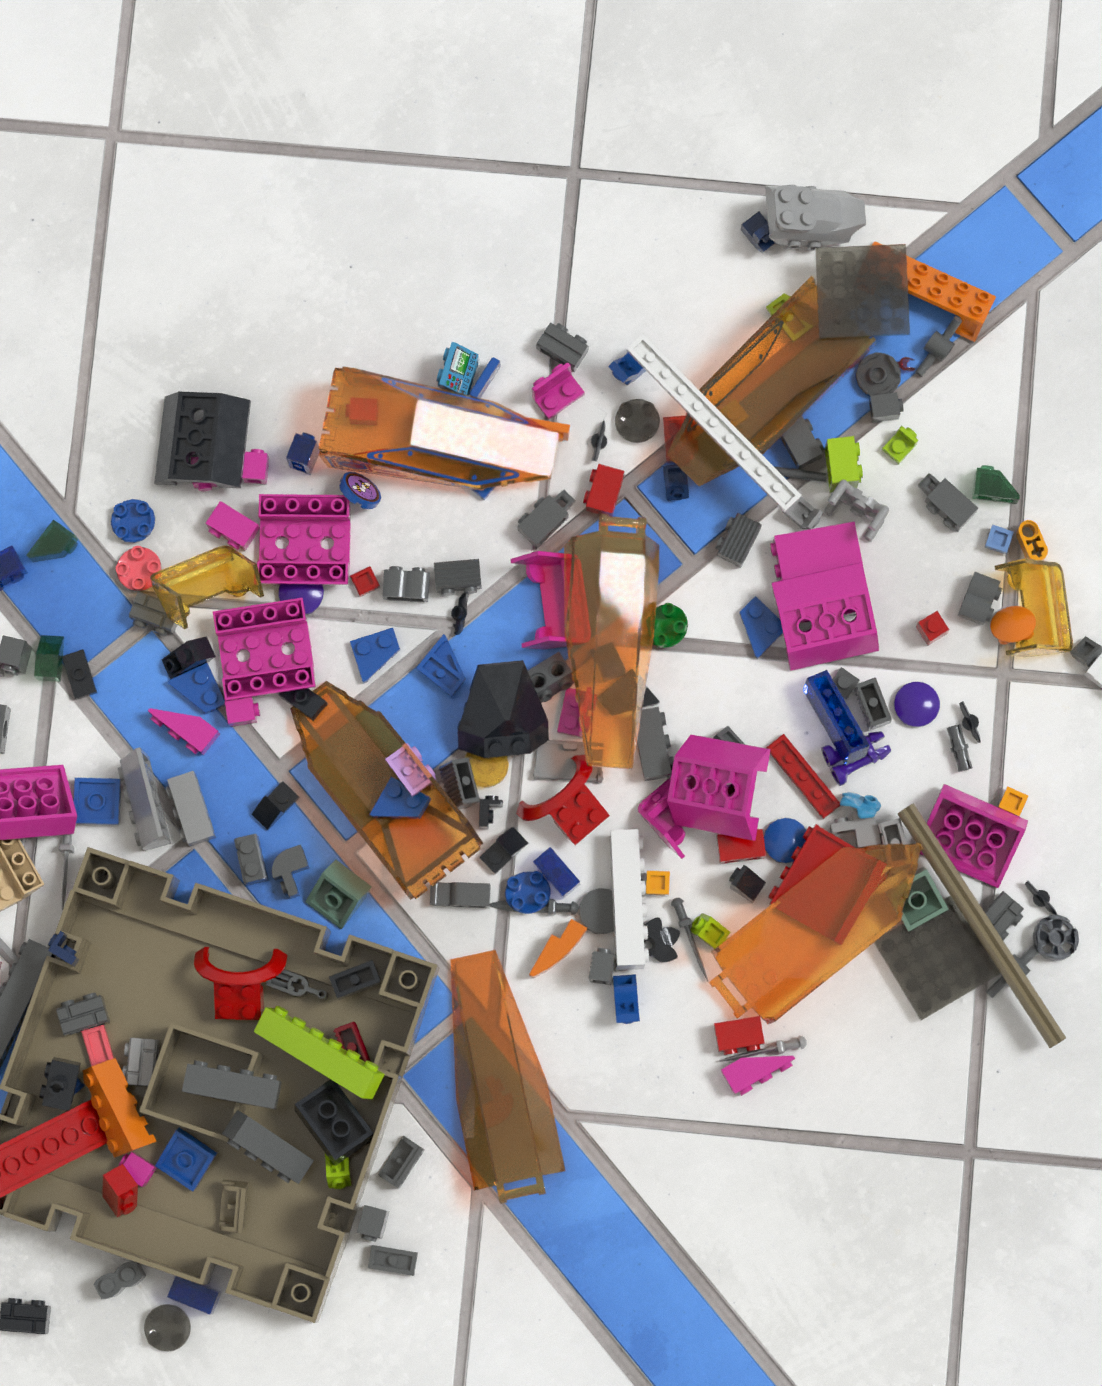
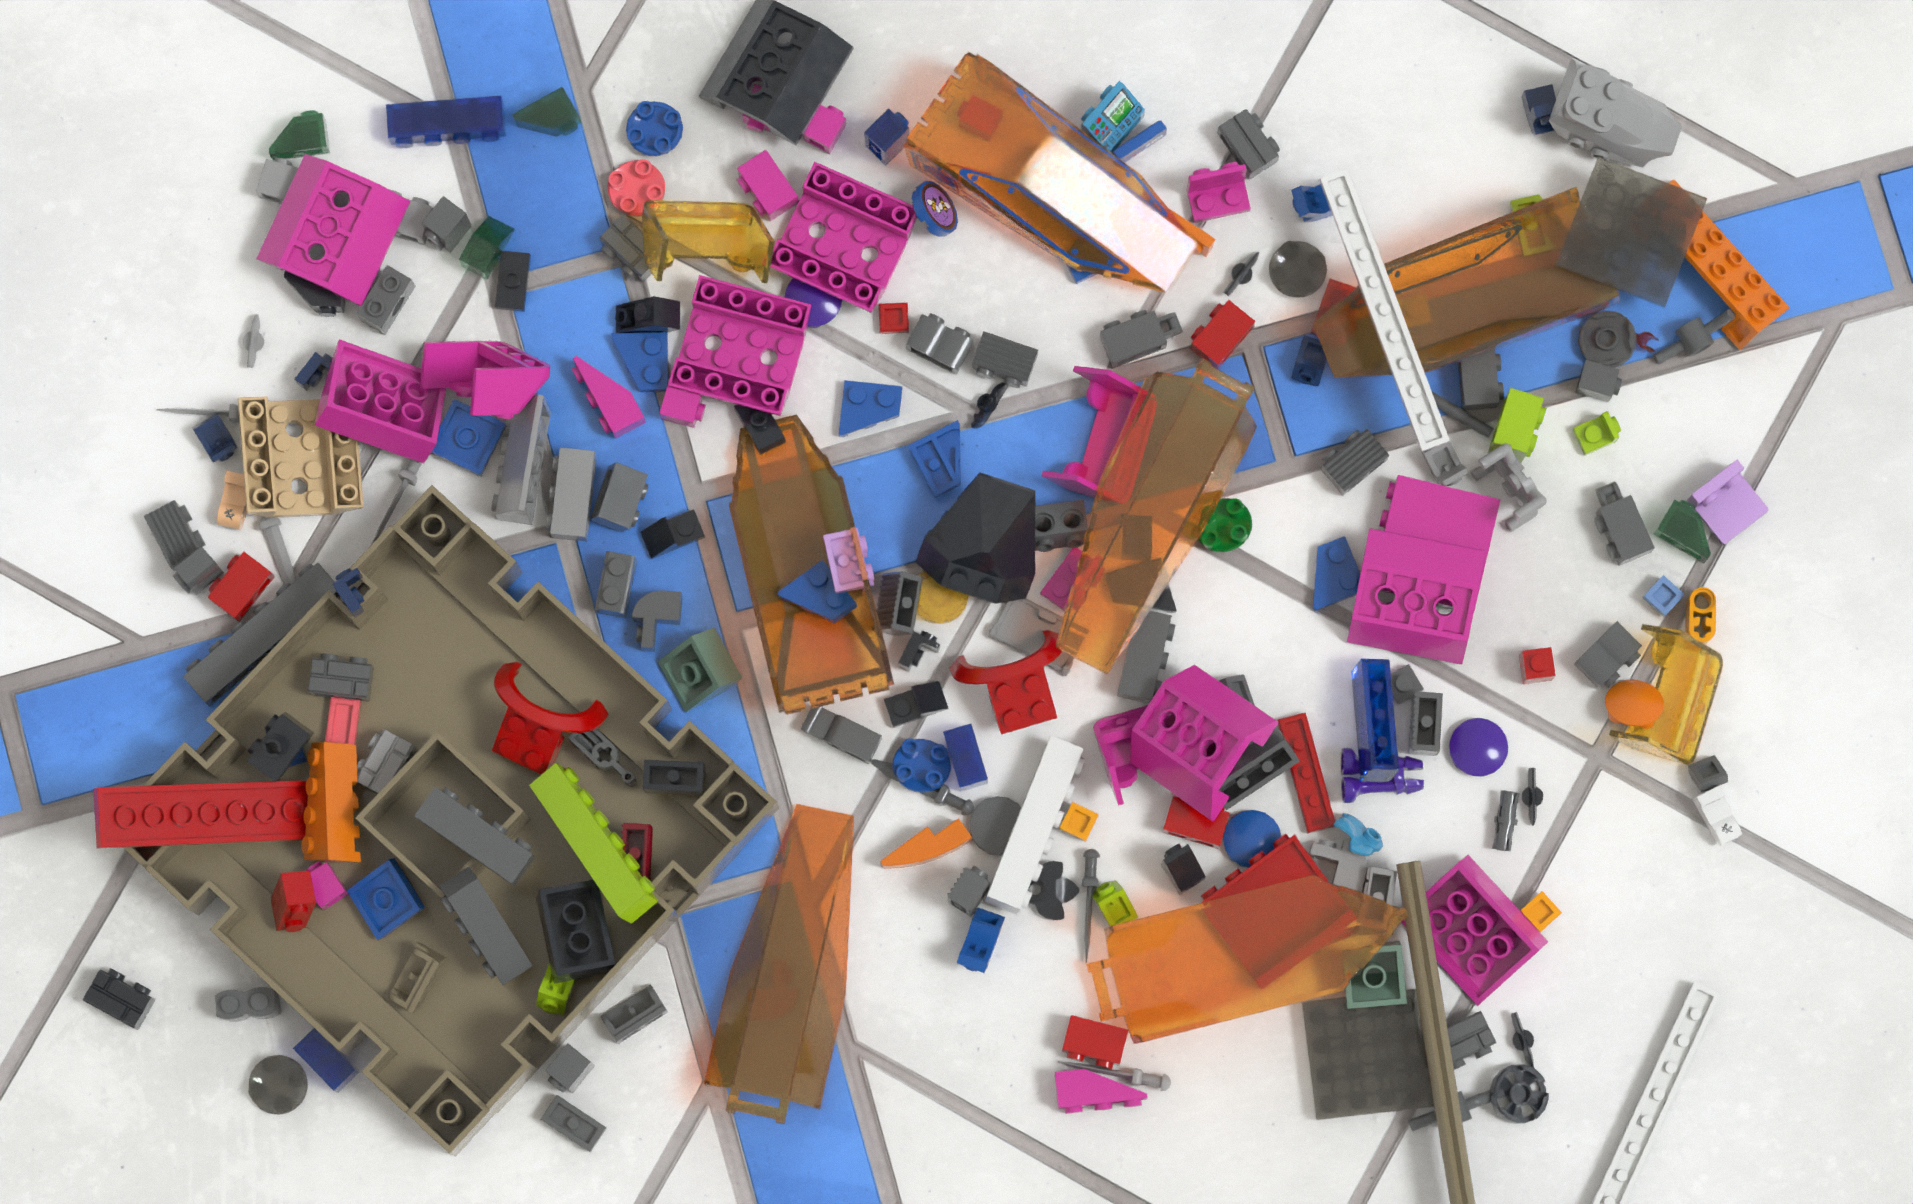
camera: 20 degrees right, 0 degrees up
none -> dark pink windscreen [420,340,550,419]
none -> dark grey brick [590,462,648,532]
none -> dark grey brick [1219,726,1300,810]
none -> lavender bracket [1687,459,1769,545]

